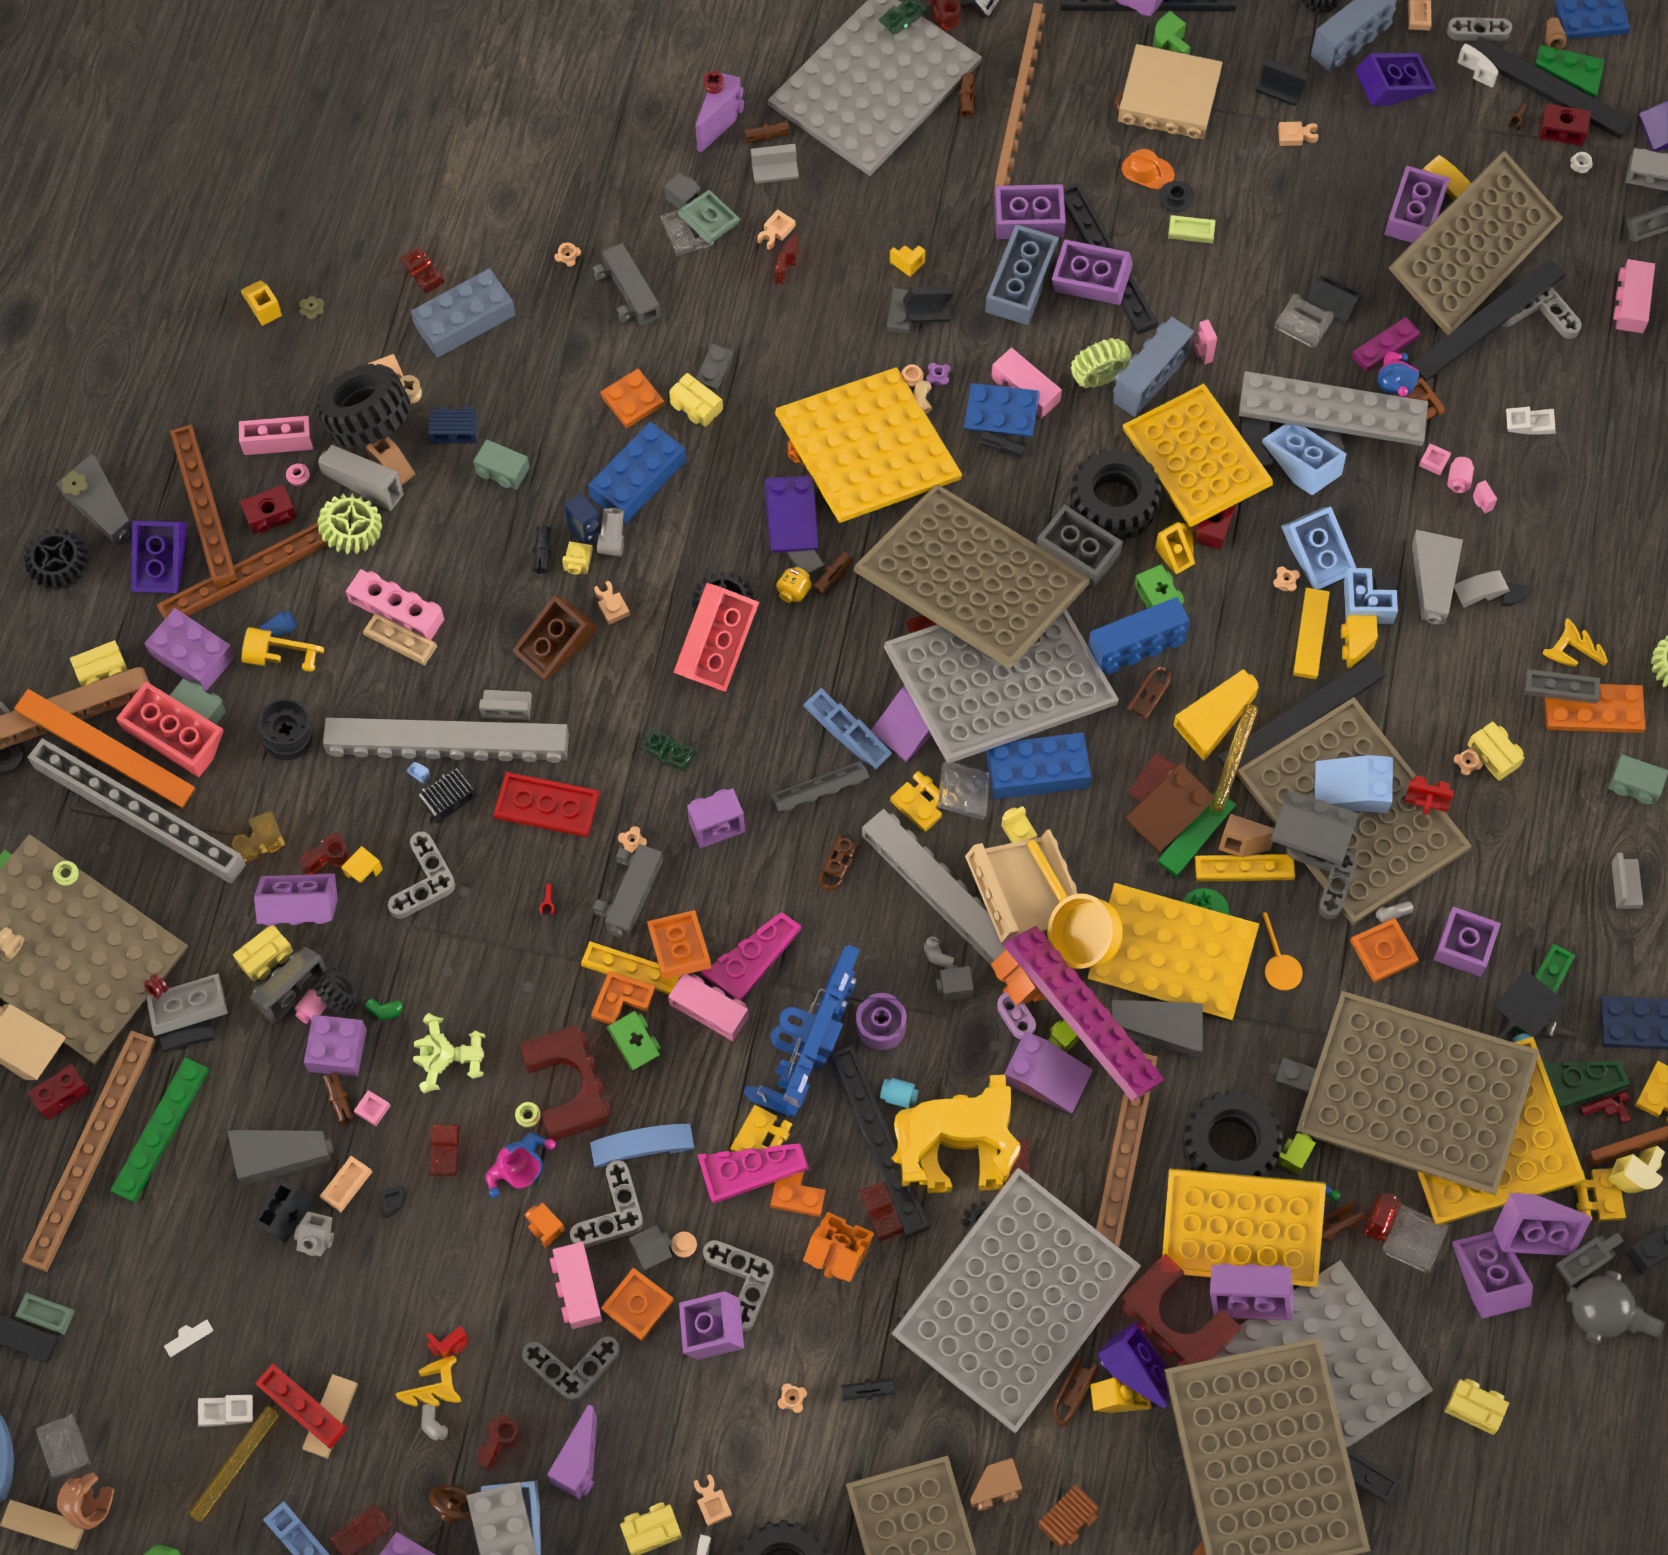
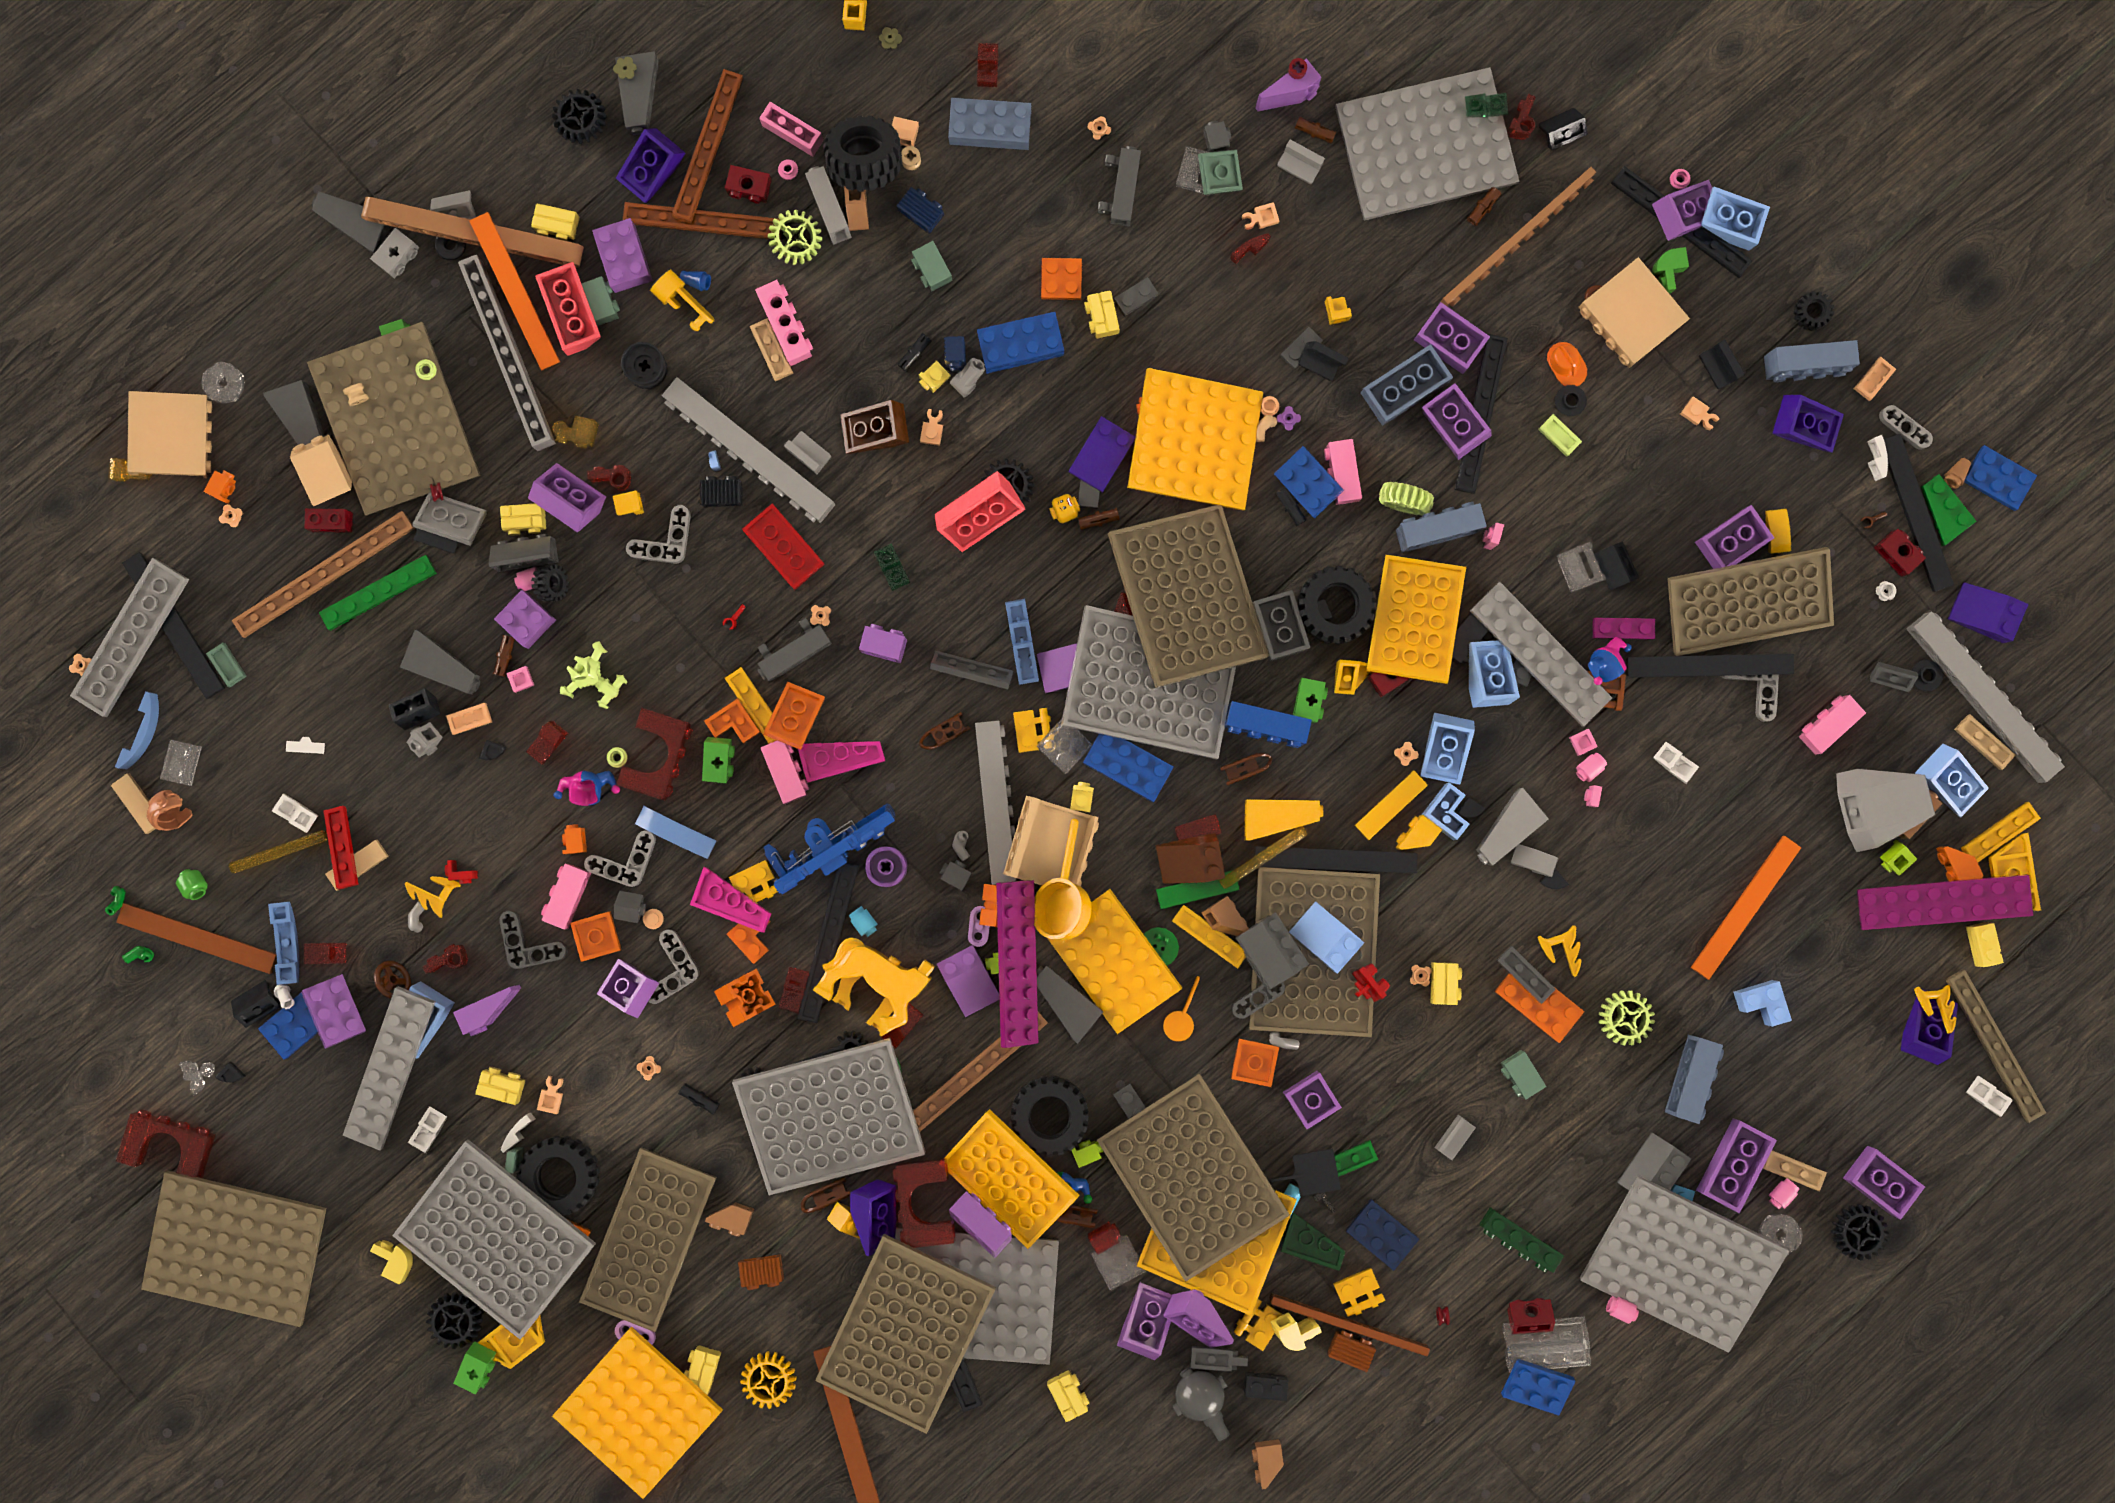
camera: 35 degrees right, 20 degrees up
green arm [364,998,403,1021] -> none
dark red hose [1579,1091,1631,1124] -> none

